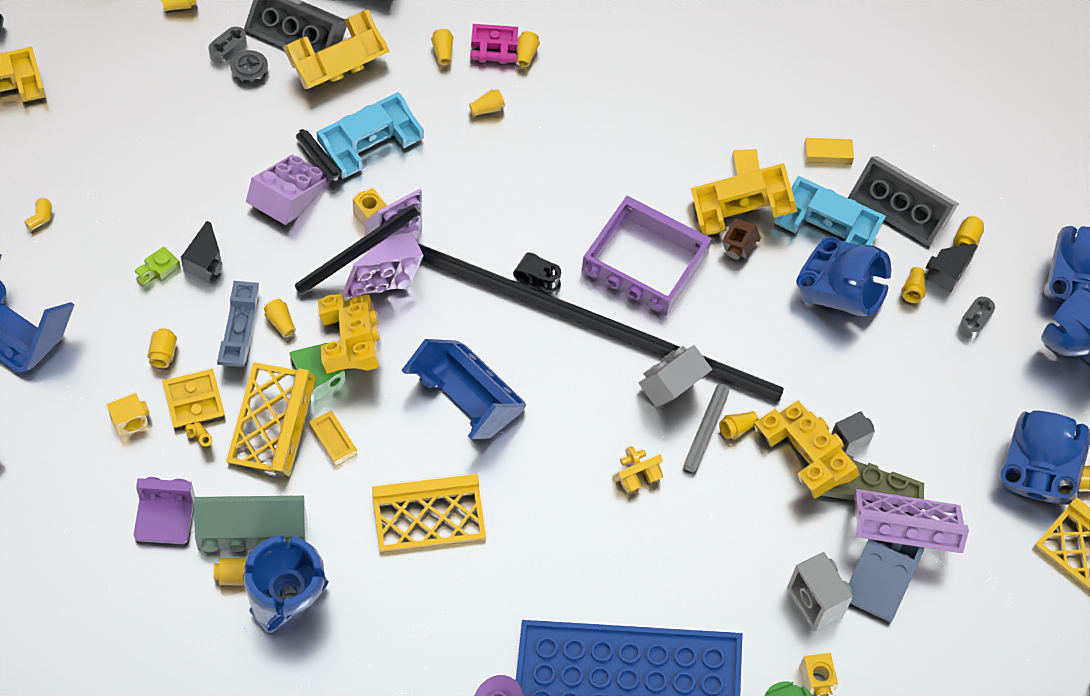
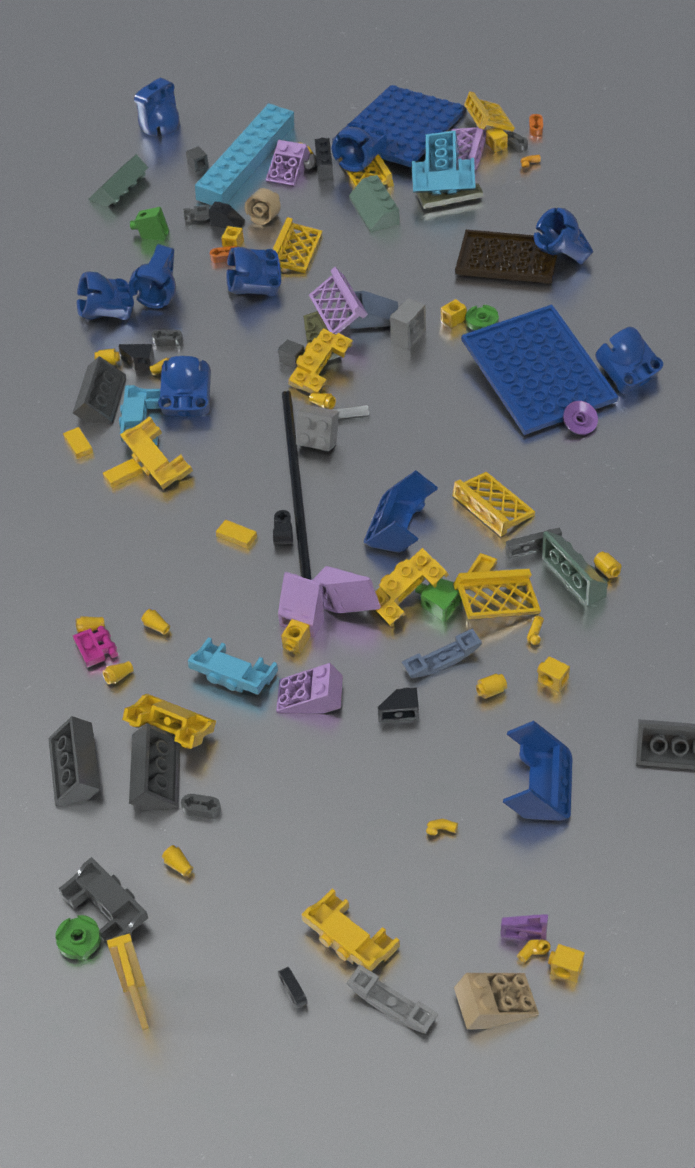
camera: 110 degrees left, 10 degrees down
medium lavender bracket [133,477,195,544] -> none
lime plate [135,246,181,286] -> none
yellow slope [162,368,225,428] -> none
dark grey gear [230,50,268,83] -> none
blue piece [243,535,329,632] -> none
yellow cone [264,299,296,338] -> none
black axle [294,204,421,295] -> none
black axle [296,129,341,181] -> none
medium lavender window [582,195,712,315] -> none
yellow hips [612,446,663,493] -> none
reddish brown brick [722,218,761,260] -> none
none -> yellow tile [216,519,257,549]
none -> dark grey plate [506,527,562,559]

